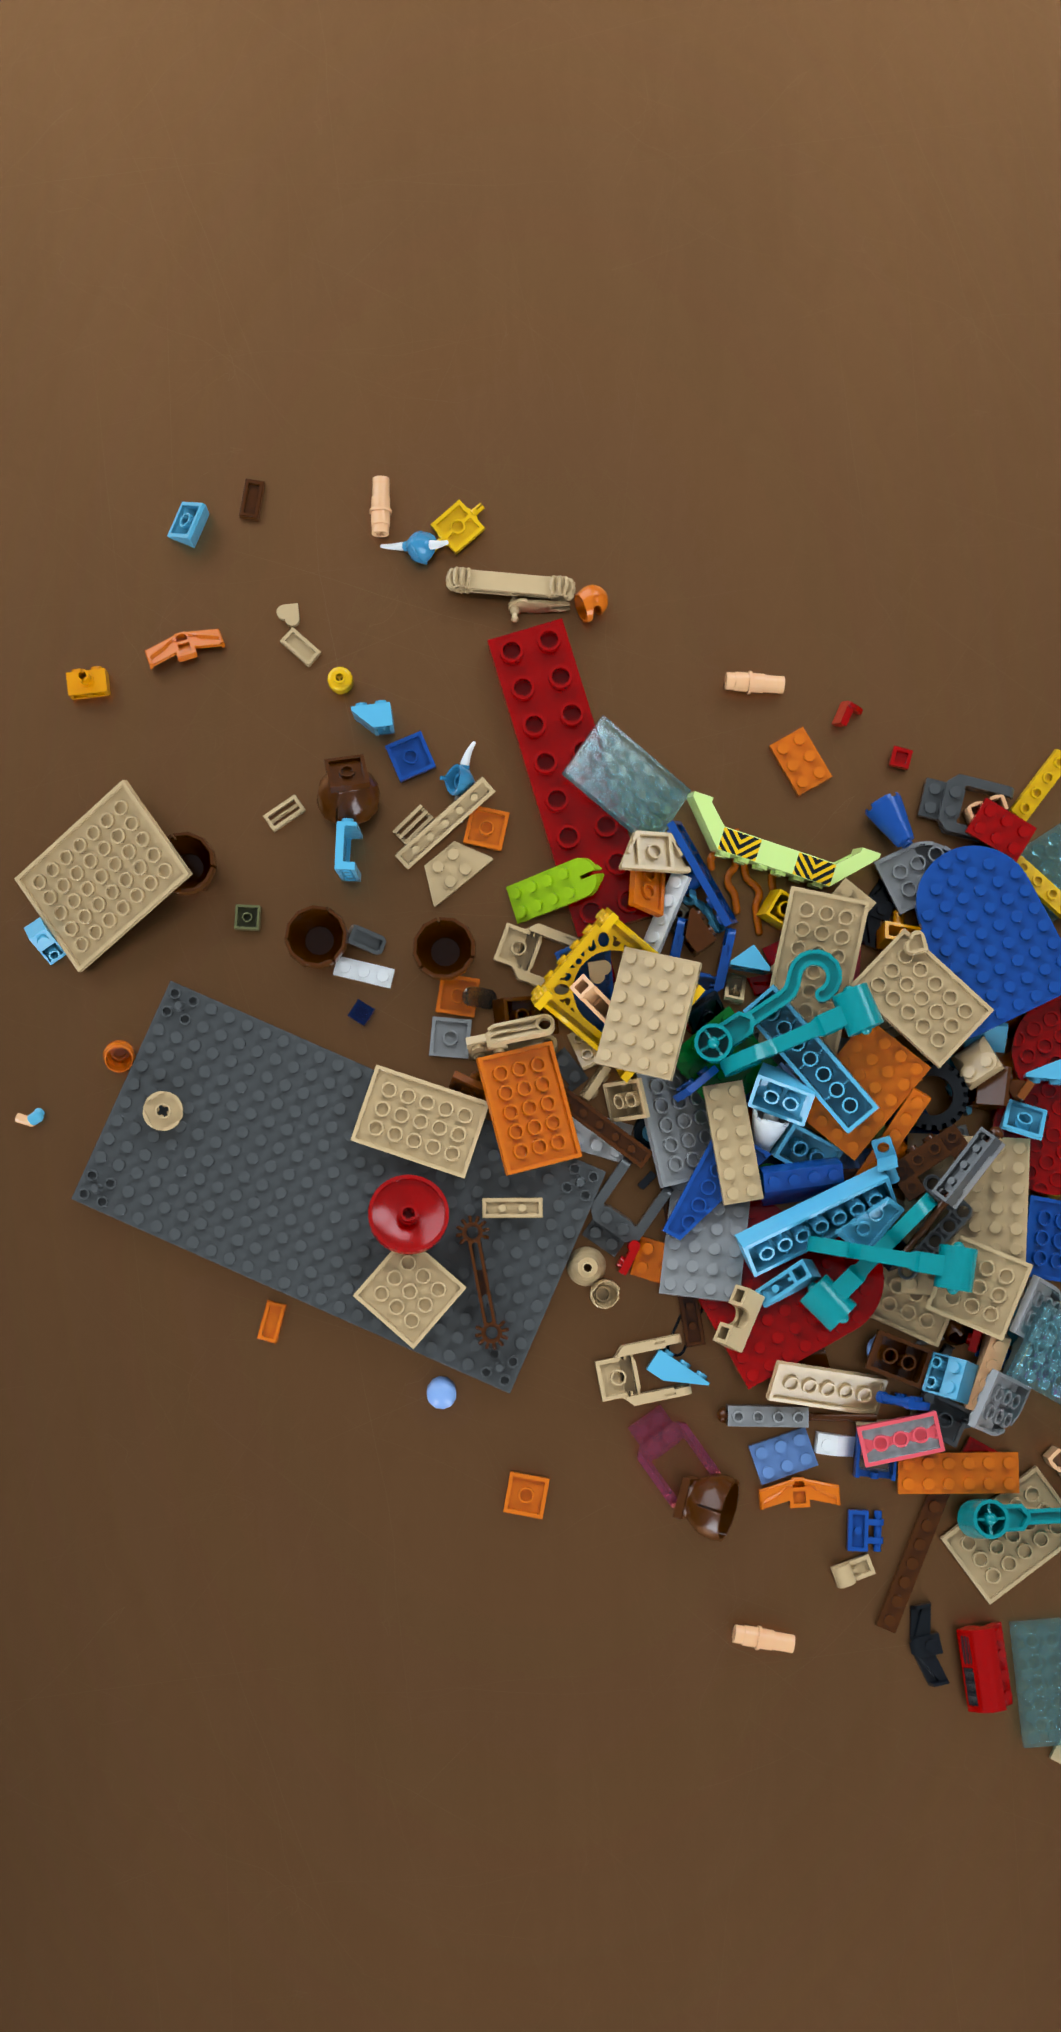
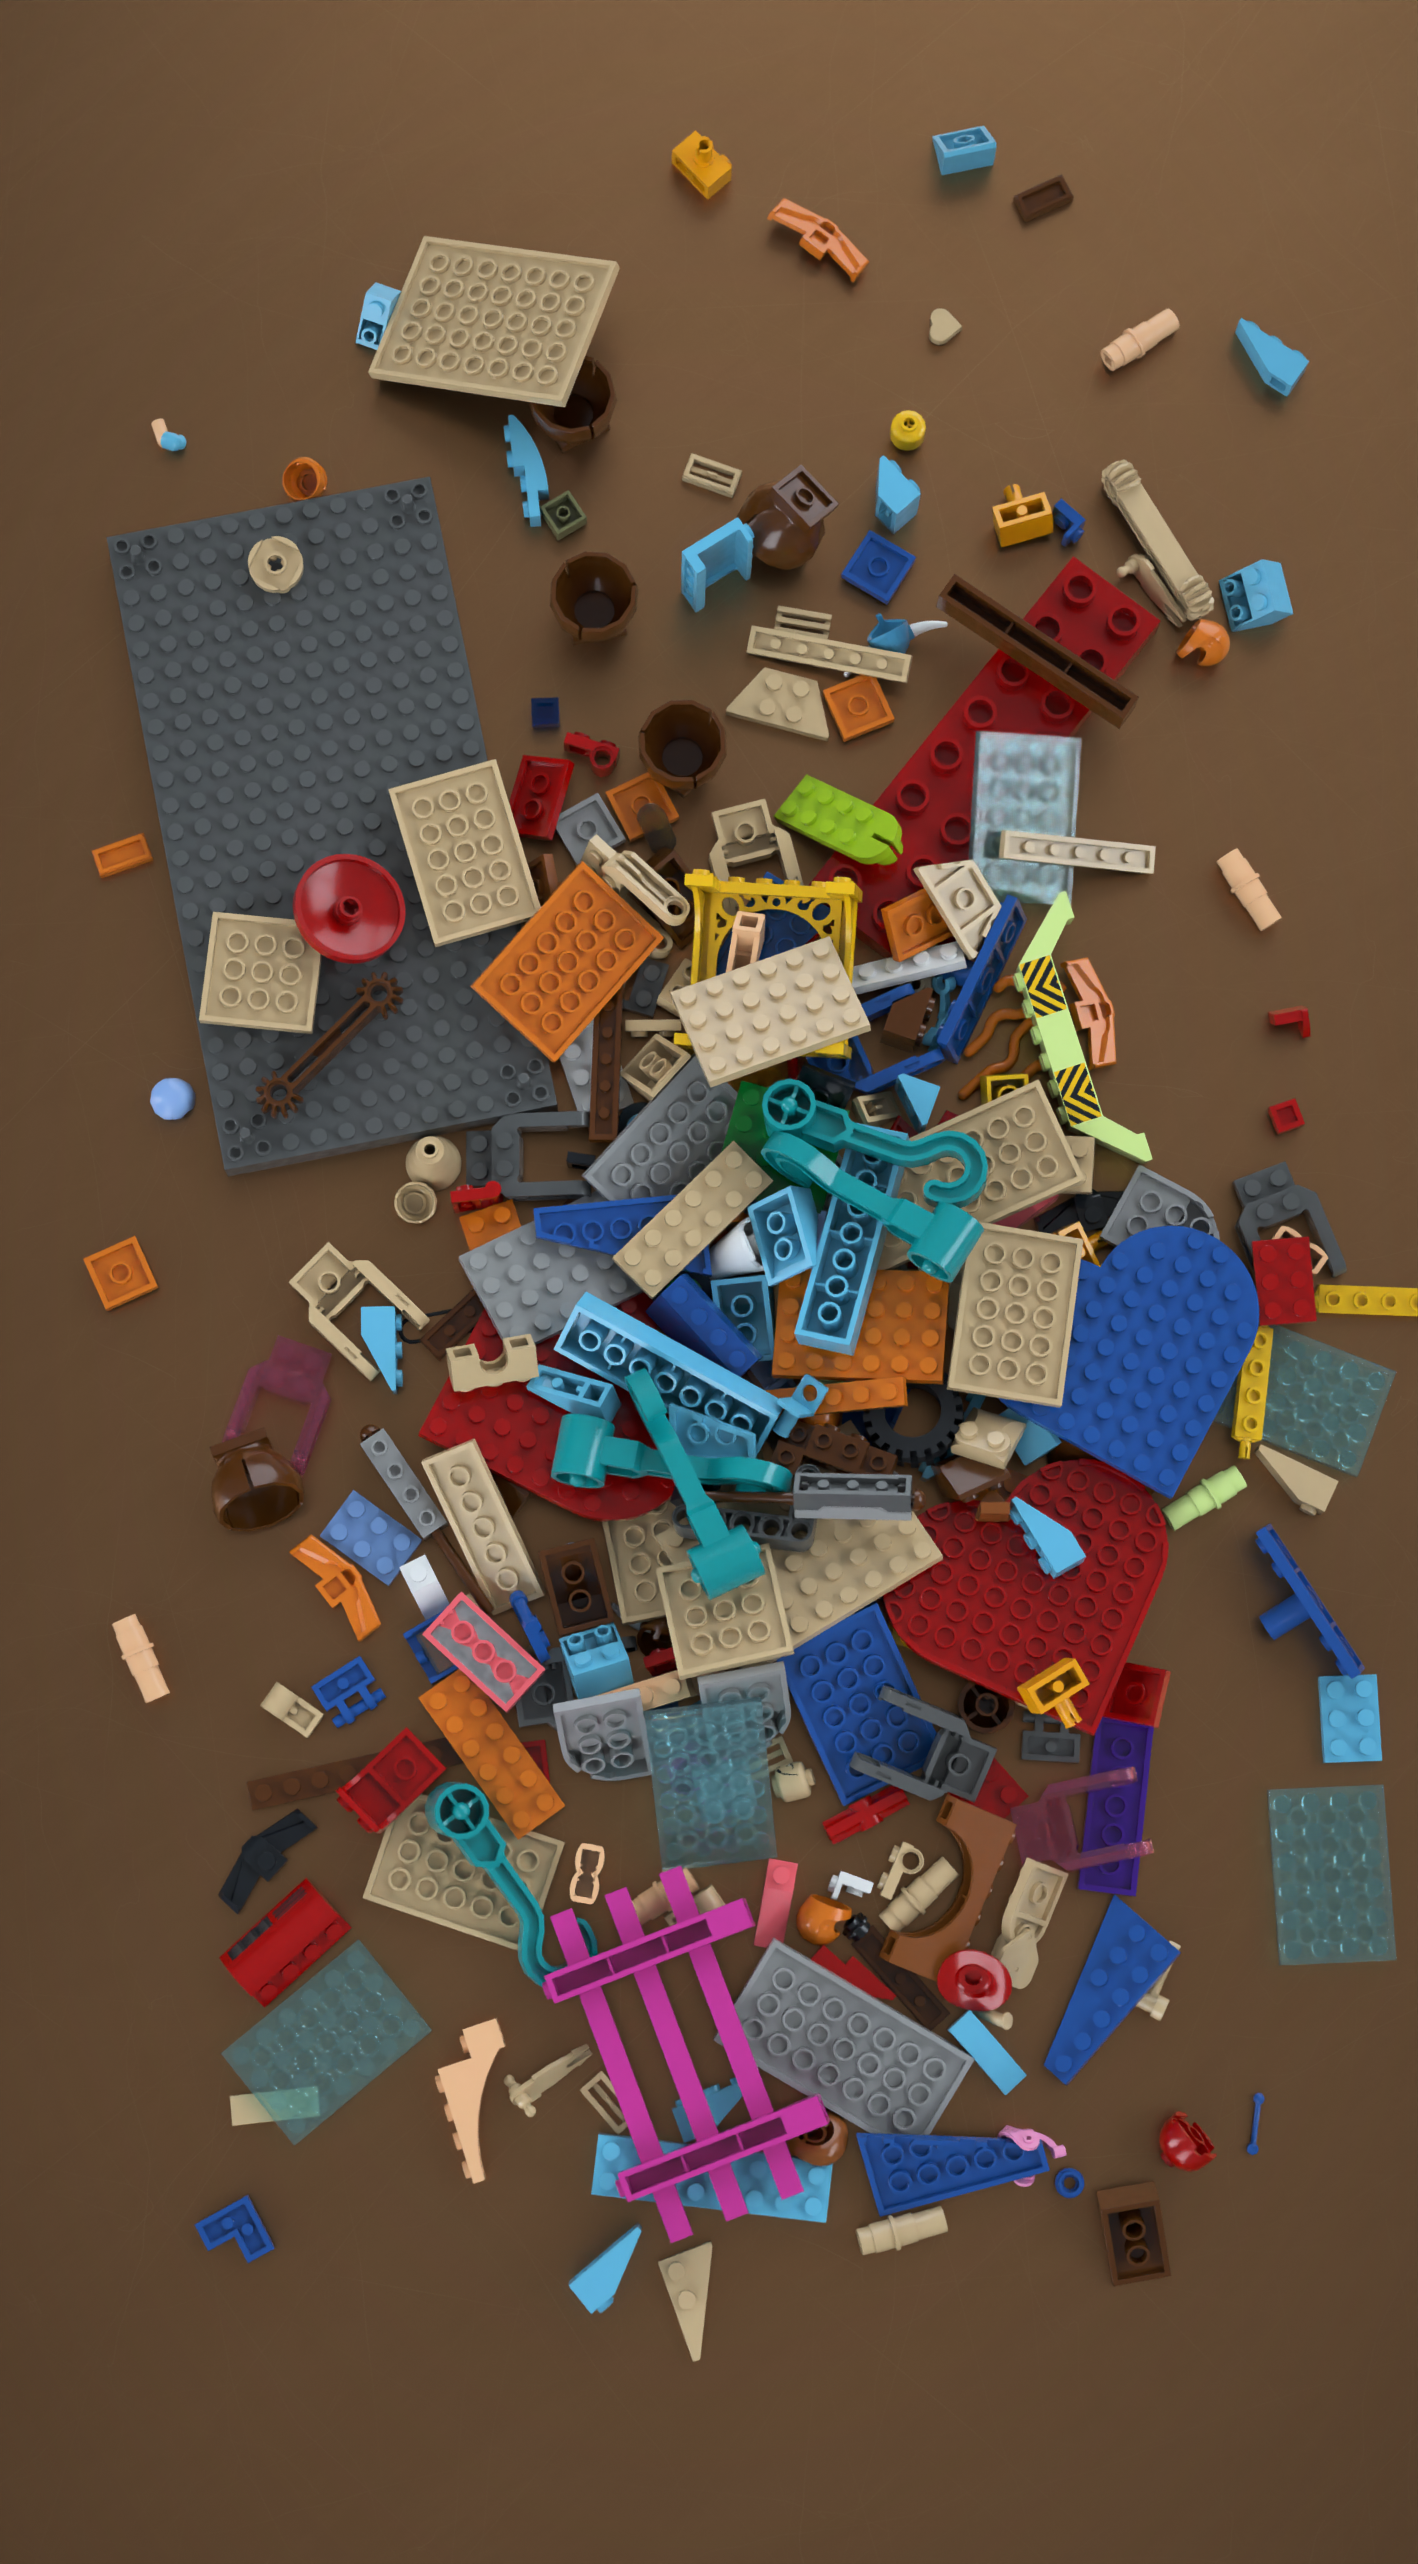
camera: 50 degrees right, 5 degrees down
tan tile [280,627,322,668] -> none
white plate [333,956,395,989] -> none
dark grey piece [348,924,386,955] -> none
dark azure helmet [380,531,449,565] -> none
yellow plate [430,500,485,555] -> none
tan tile [482,1198,543,1218] -> none
tan tile [587,960,611,984] -> none
blue plate [672,1065,719,1103] -> none
orange plate [769,727,833,797] -> none
blue cone [865,792,914,849] -> none
tan tile [903,930,929,956] -> none
medium azure slope [999,1099,1048,1141] -> none
none -> red bracket [336,1727,447,1834]
none -> medium azure slope [504,415,549,527]
none -> red plate [509,755,575,841]
none -> red plate [564,732,620,777]
none -> reddish brown brick [937,574,1139,729]
none -> light orange brick [992,484,1054,548]
none -> tan plate [999,830,1156,874]
none -> blue bracket [1052,498,1086,547]
none -> orange plate [1060,957,1116,1071]
none -> medium azure slope [1219,559,1293,632]
none -> medium azure slope [1235,318,1309,397]

